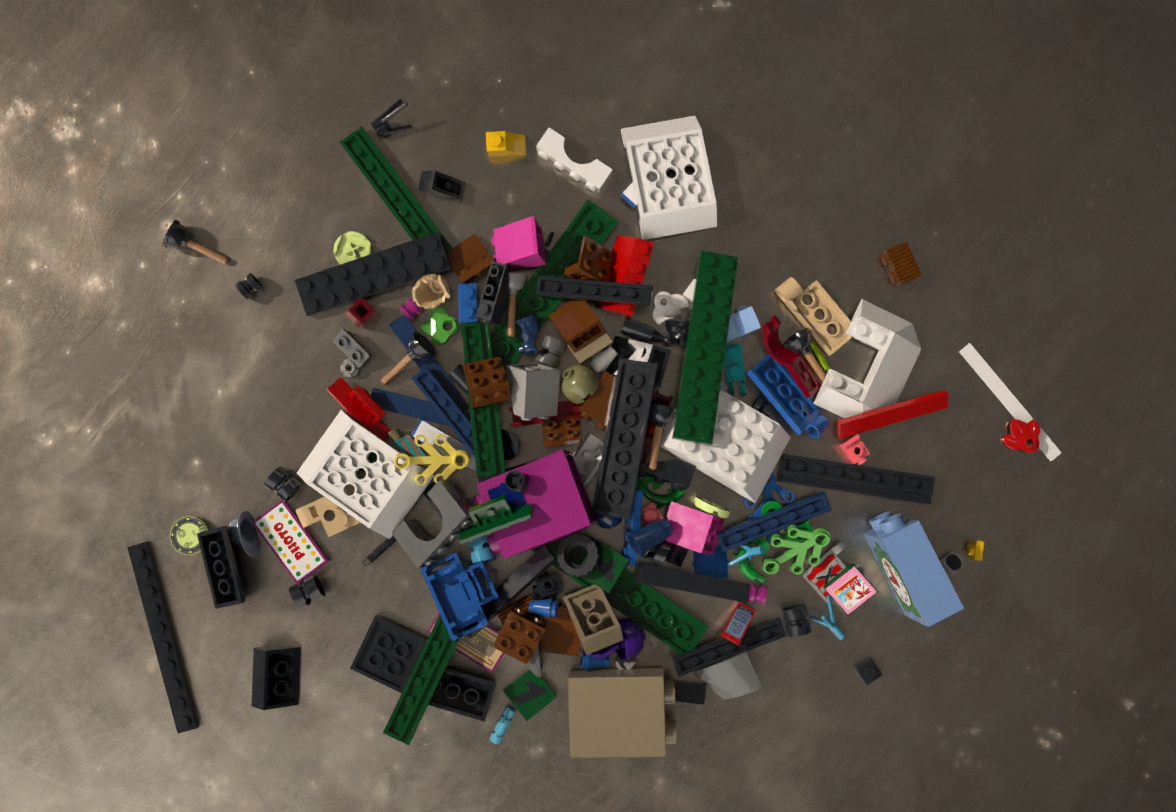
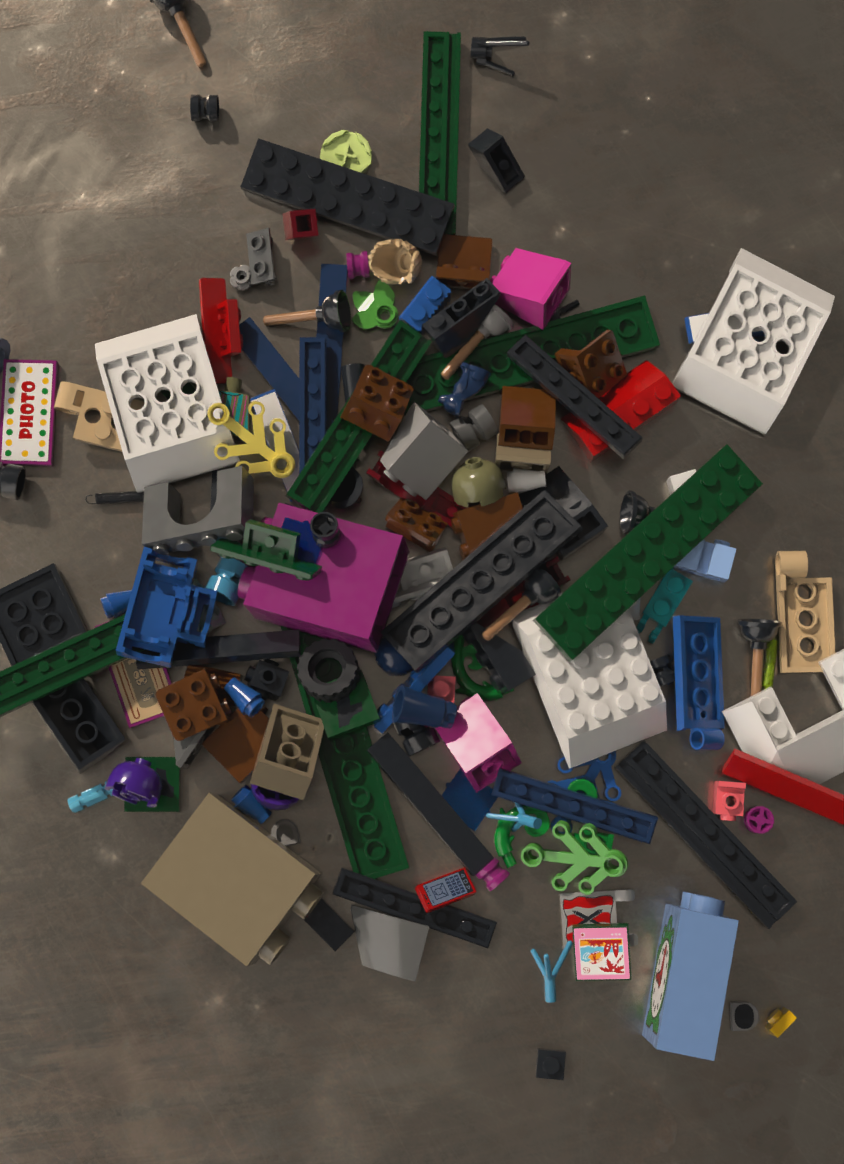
camera: 40 degrees right, 5 degrees down
black wheel [264,466,302,503] -> none
yellow slope [486,131,526,157] -> none
white arch [536,128,613,193] -> none
dark purple cylinder [616,620,646,661] -> none
black wheel [621,317,678,347] -> none
white plate [652,291,689,325] -> none
black plate [665,543,689,567] -> none
yellowish green tile [693,496,731,518] -> none
dark red piece [762,315,821,398] -> none
black wheel [781,604,812,637] -> none
none -> blue cone [100,590,132,619]
none -> dark purple cylinder [104,758,162,808]
none -> magenta wheel [743,806,774,834]

